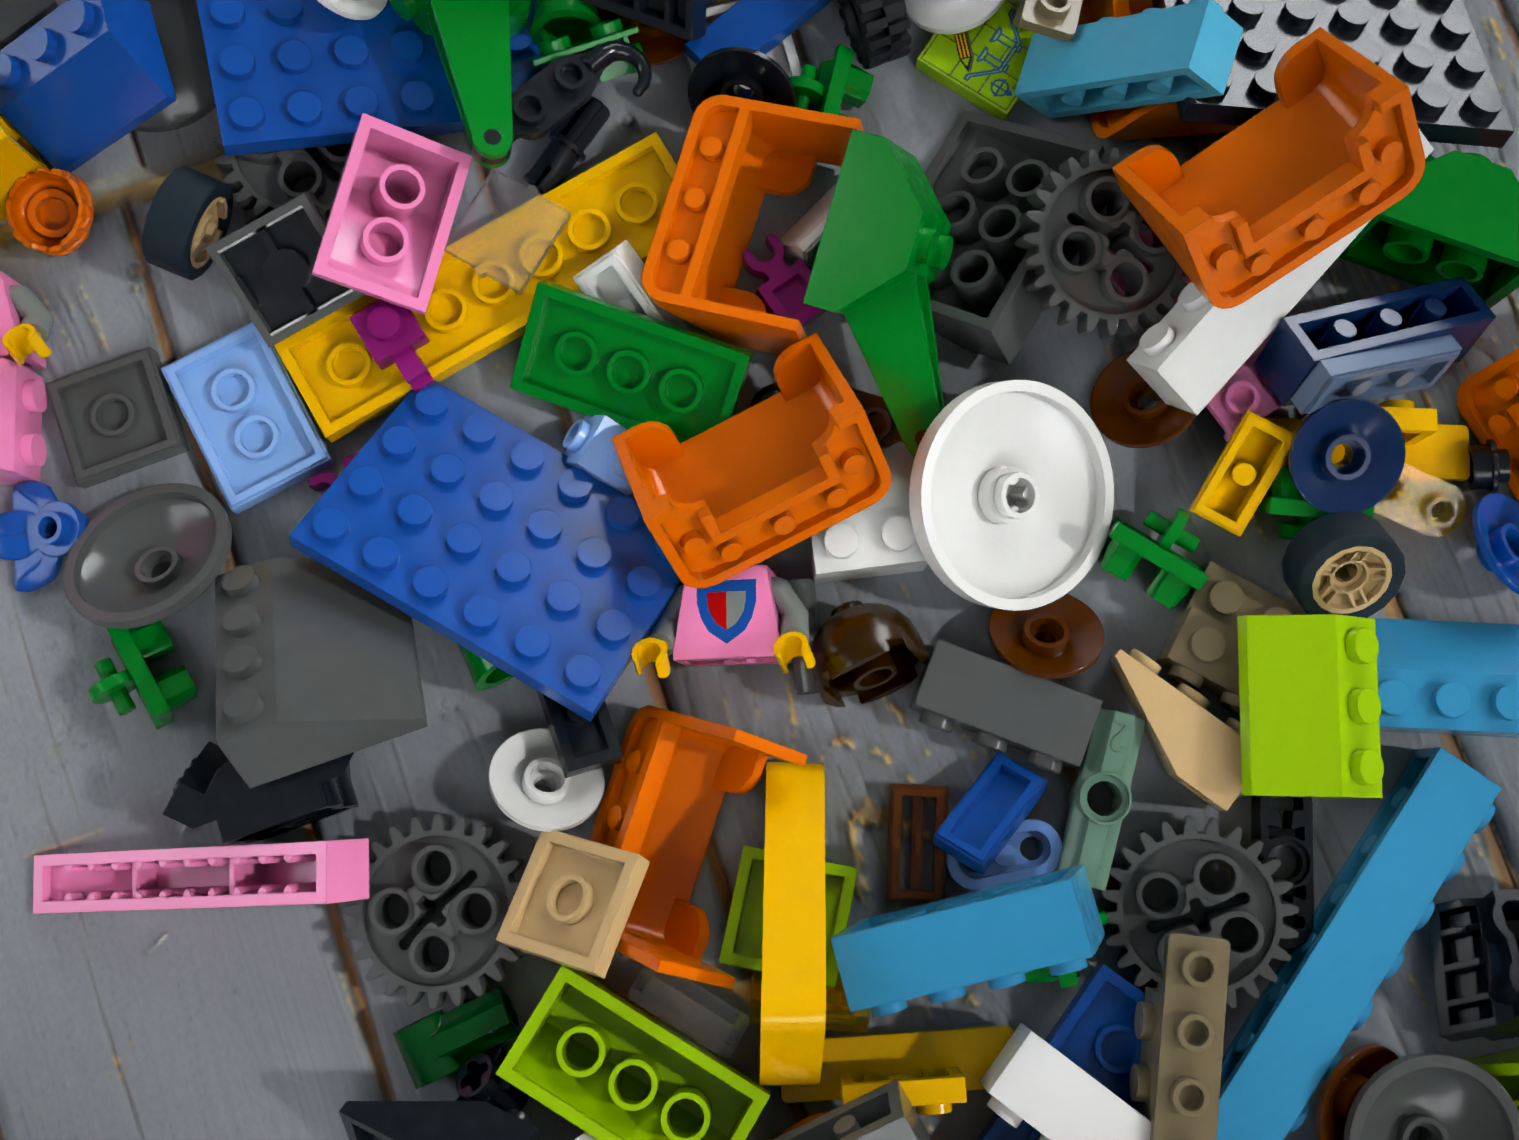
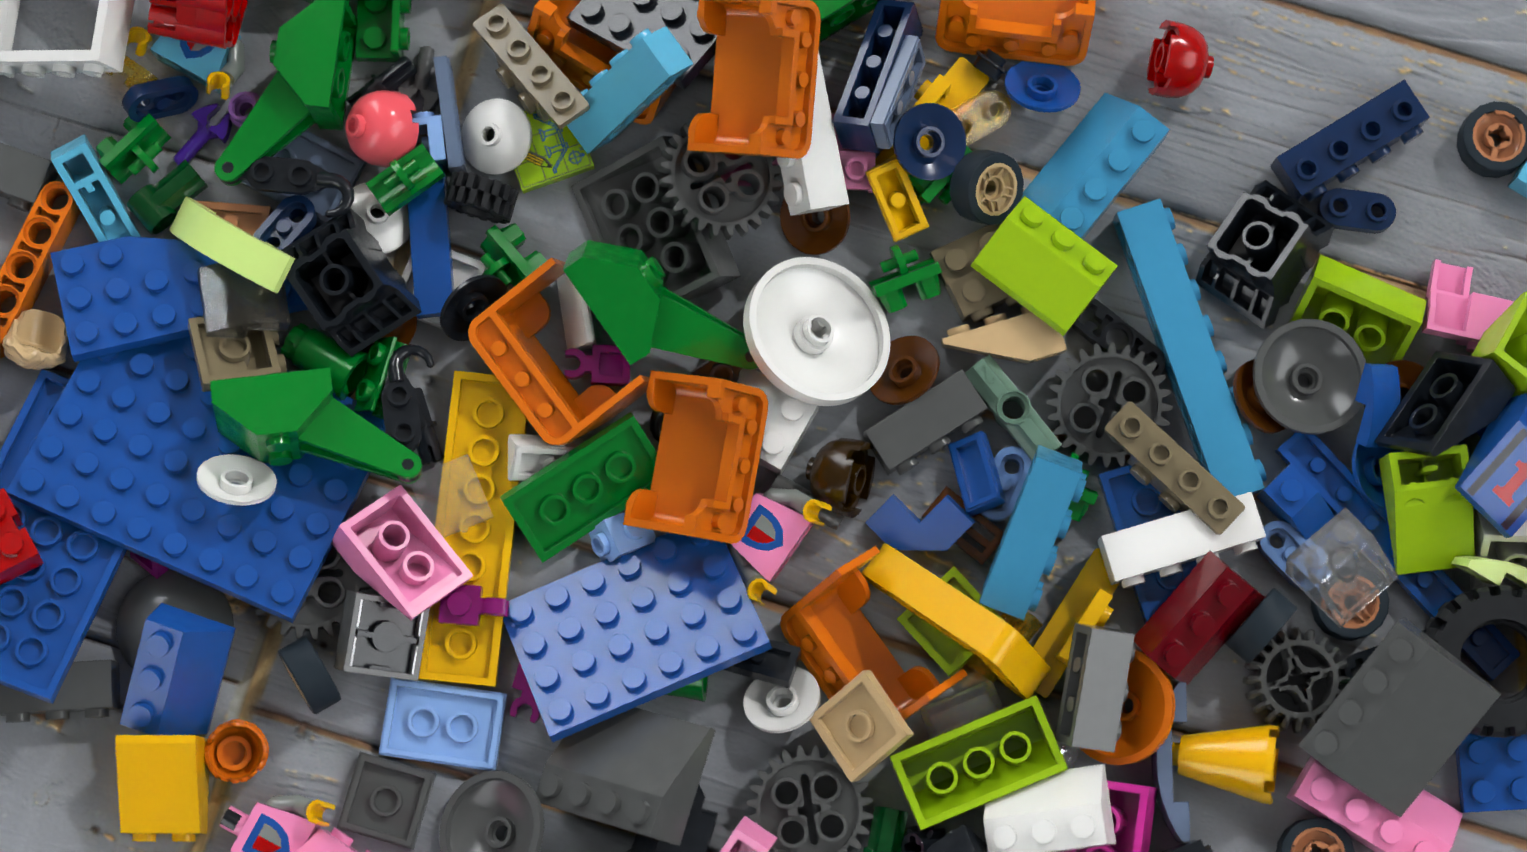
camera: 55 degrees left, 0 degrees up
none -> blue tile [865,494,976,551]

